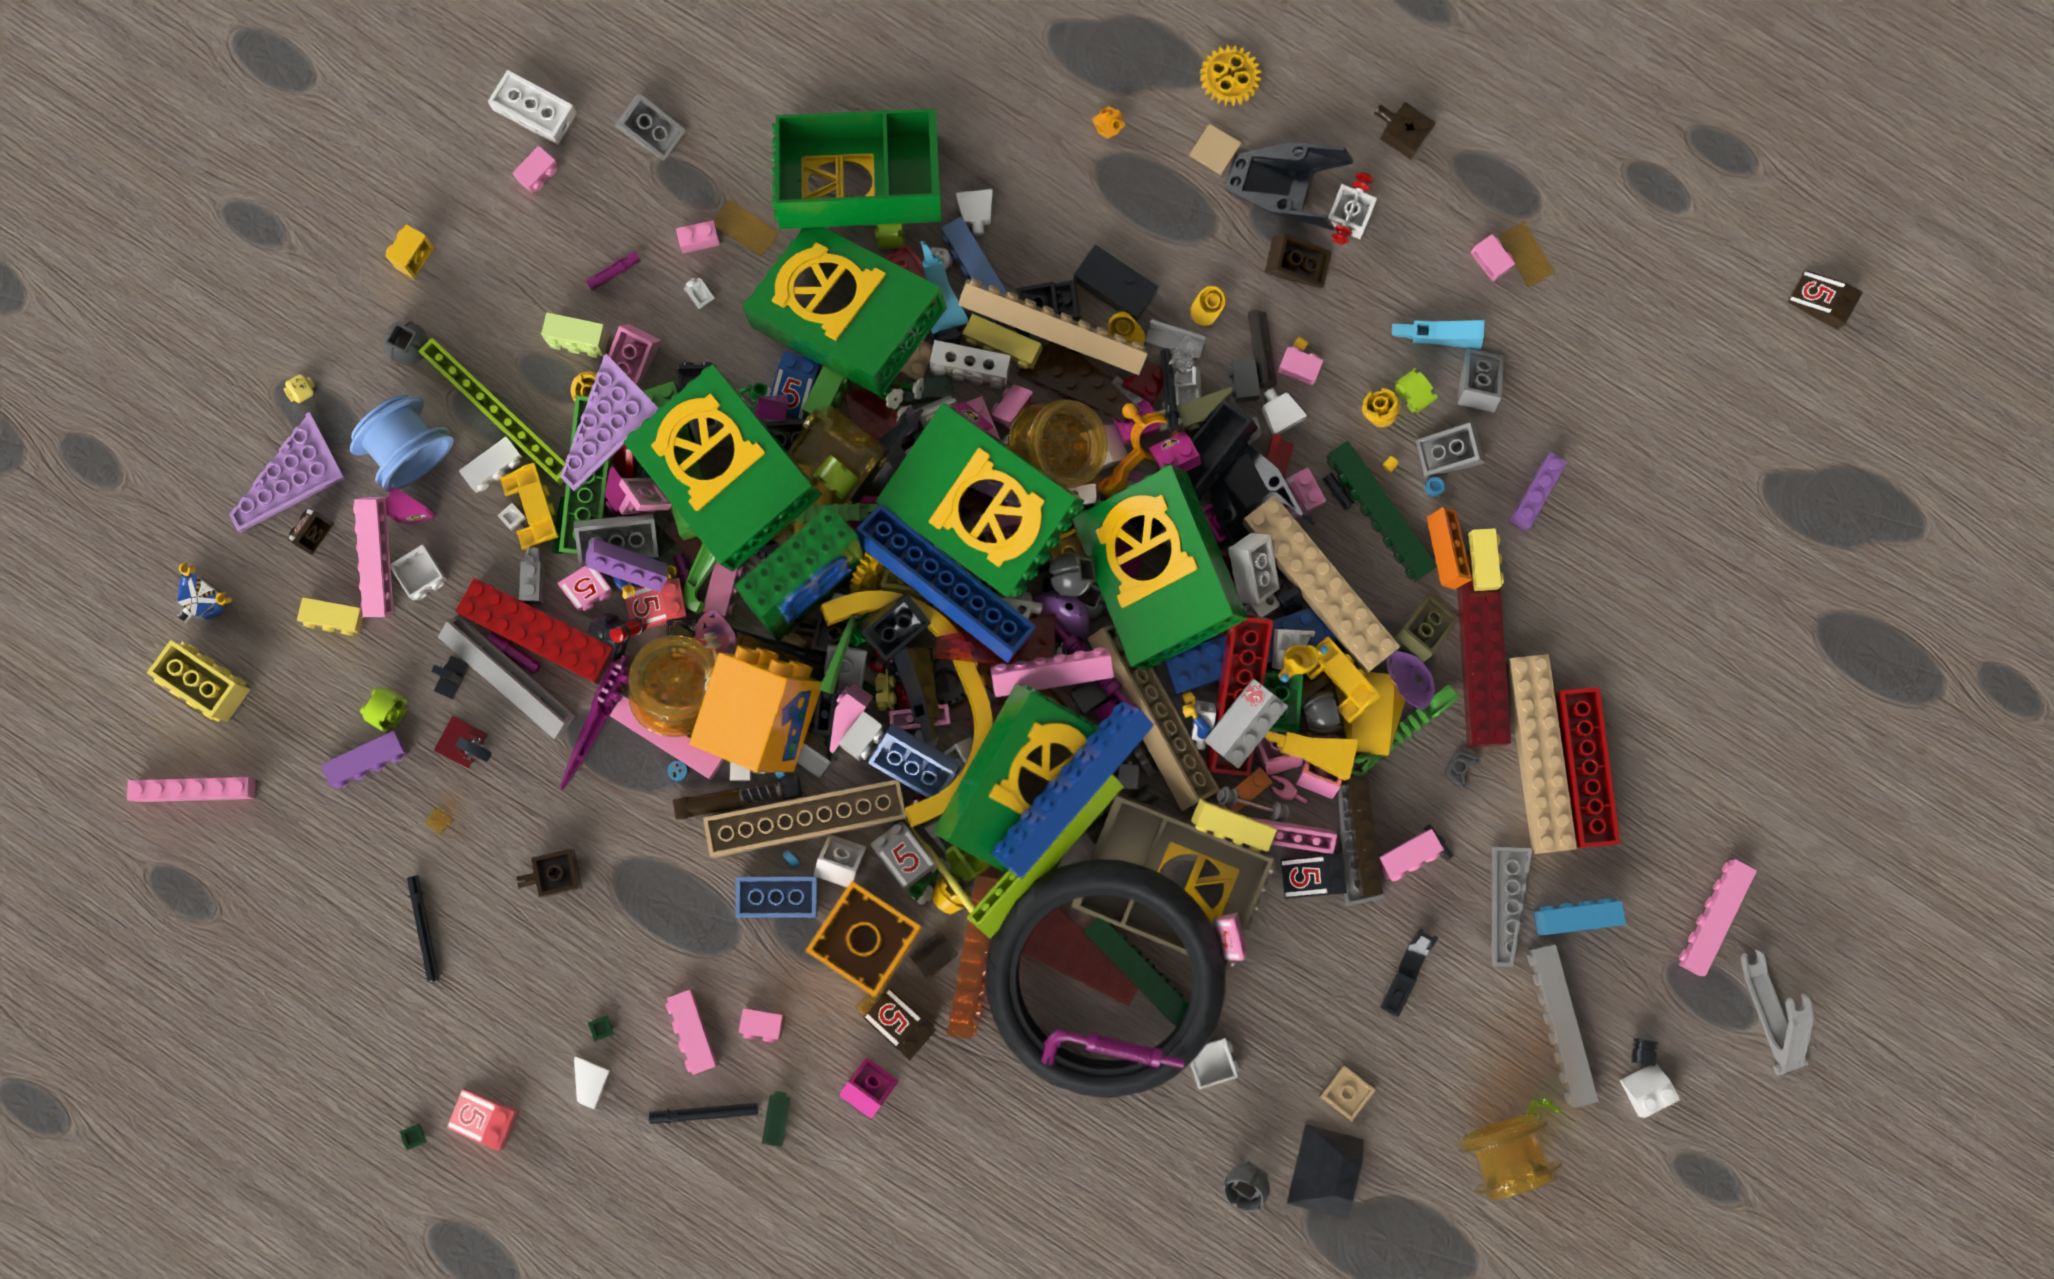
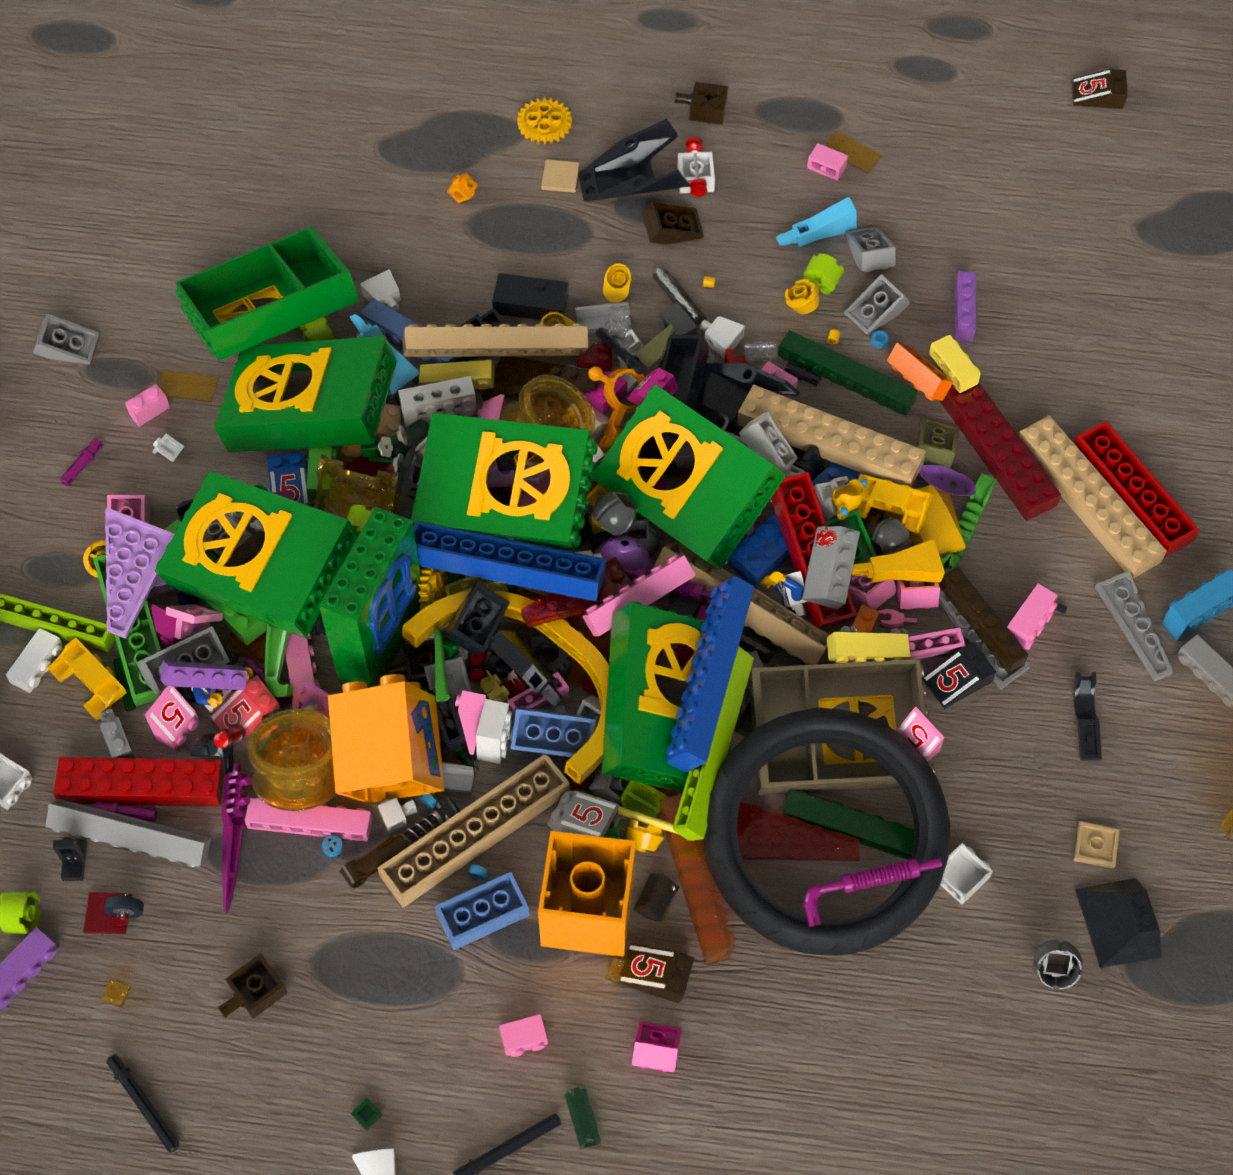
camera: 20 degrees left, 20 degrees down
white plate [497,503,526,531] -> none
yellowish green brick [541,312,610,358] -> none
red panel [613,444,637,478] -> none
bright pink brick [666,990,718,1075] -> none
white slope [814,835,866,887] -> none
bright pink brick [1277,346,1323,386] -> none
flat silver piece [1444,751,1480,790] -> none
none -> clear hips [743,338,778,363]

